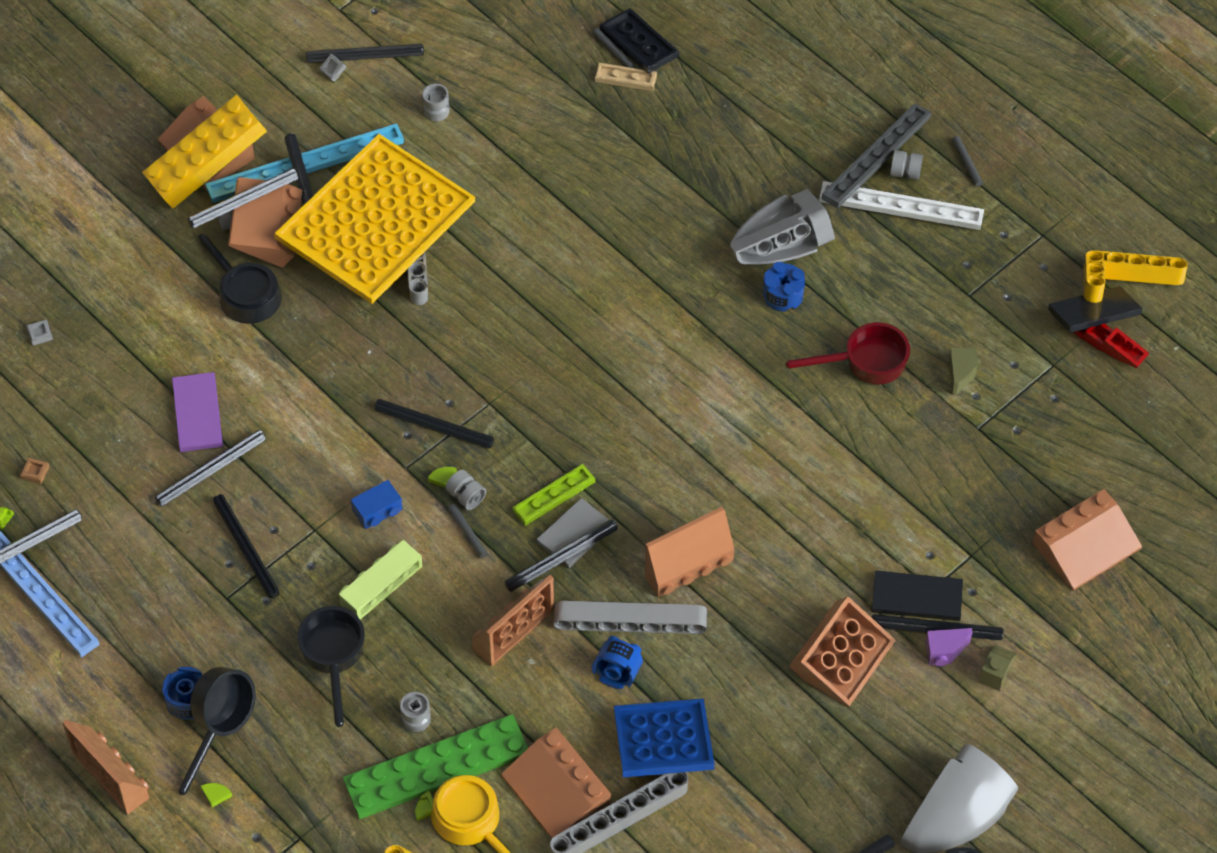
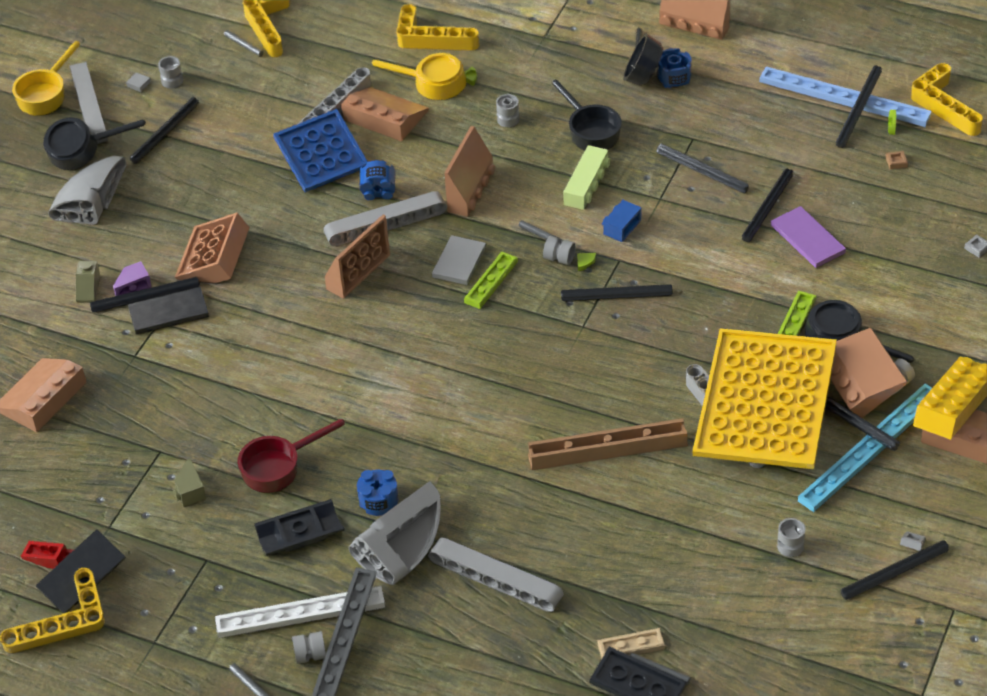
camera: 160 degrees right, 10 degrees down
axle [188,168,298,228] -> none
lime tile [201,783,232,807] -> none
bright green plate [343,714,528,820] -> none
black axle [505,519,618,592] -> none
none -> black piece [254,499,345,556]
none -> light grey beam [428,538,564,612]
none -> medium nougat tile [528,418,688,470]
none -> lime tile [778,290,816,336]

